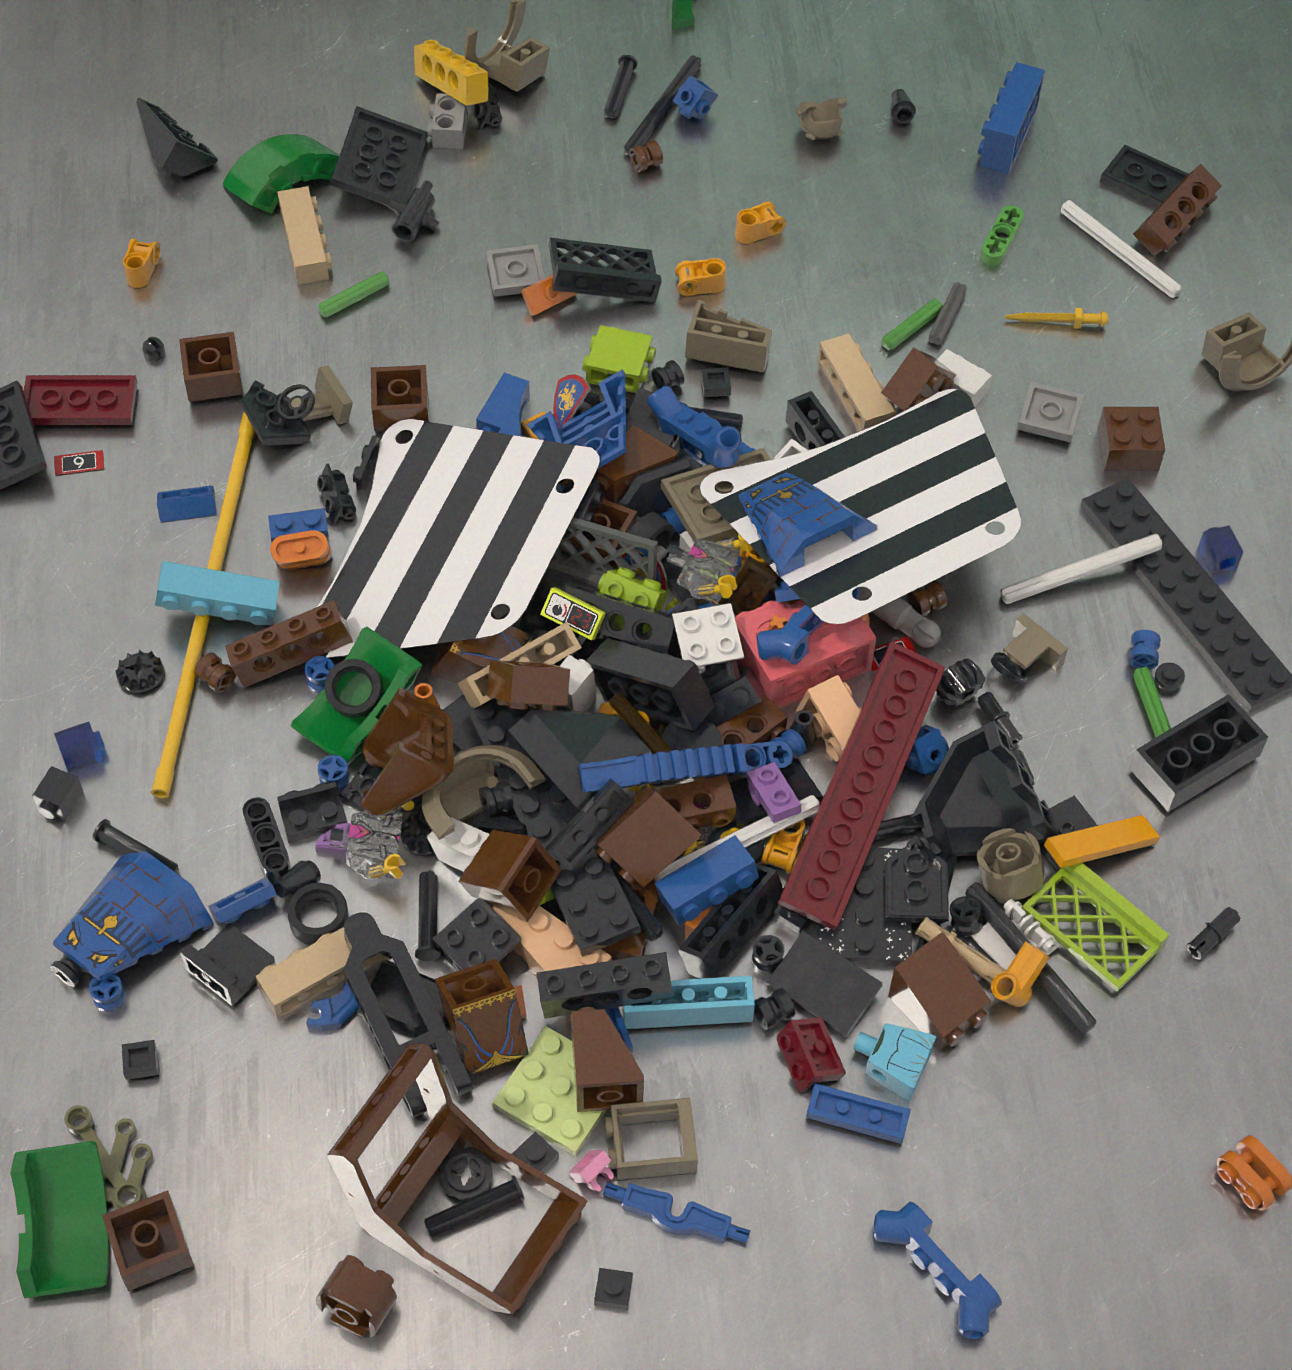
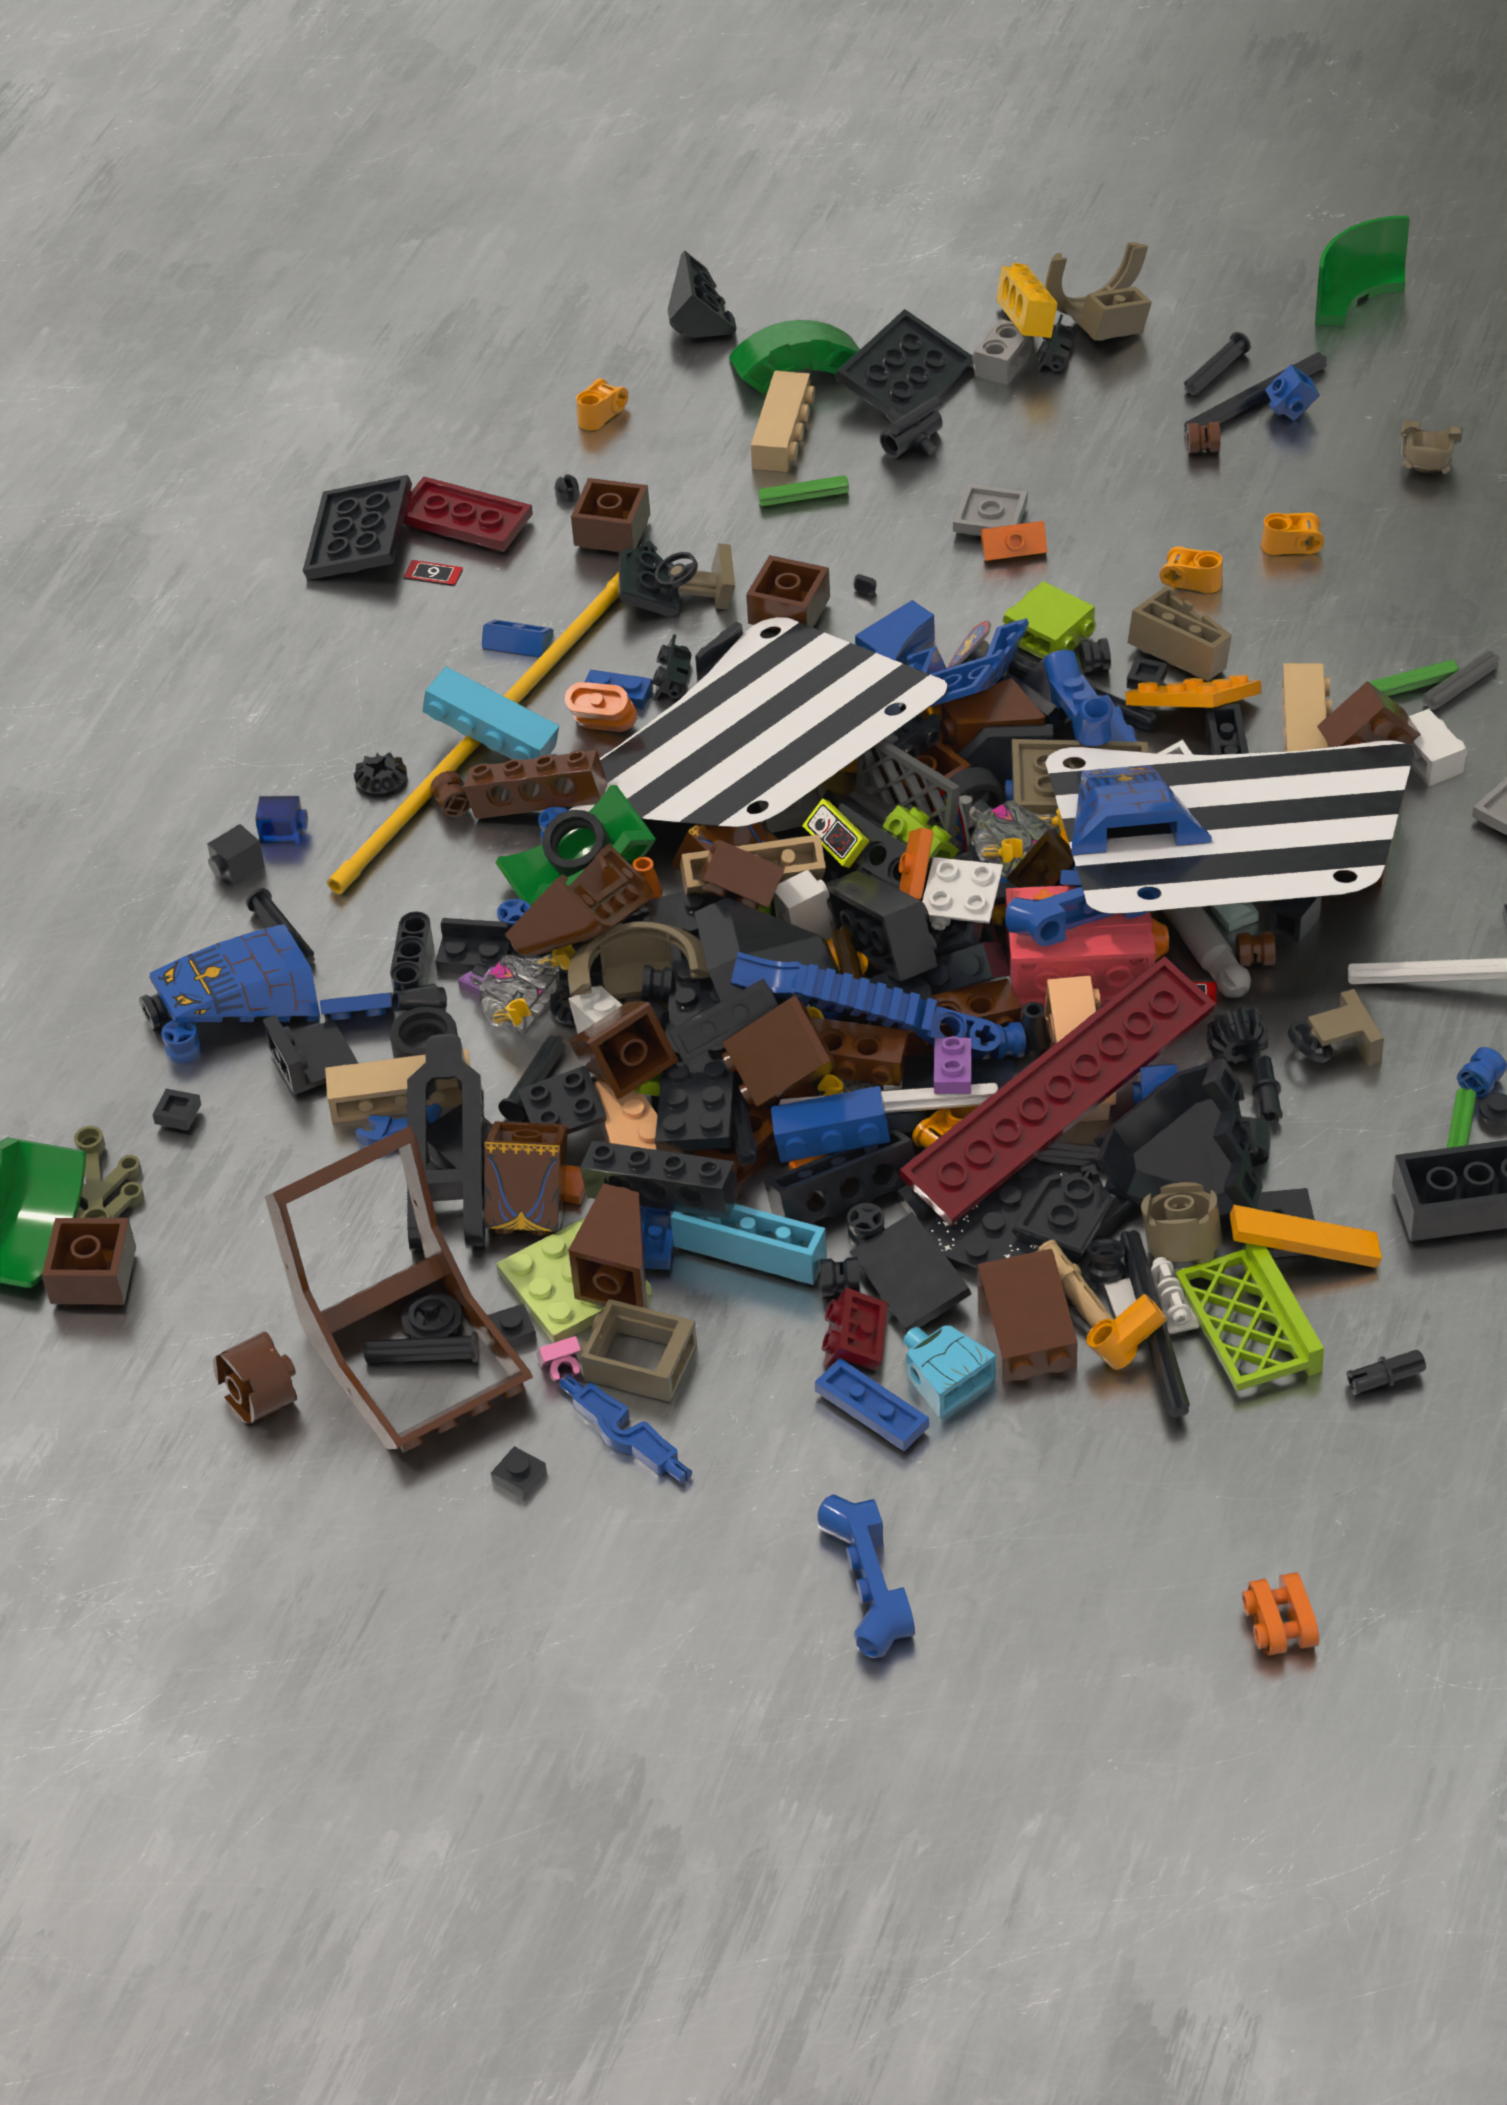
camera: 30 degrees right, 10 degrees down
black fence [548,237,662,302] -> none
none -> black rock [853,574,877,596]
none -> orange plate [899,828,934,900]
none -> light orange plate [1125,674,1262,708]

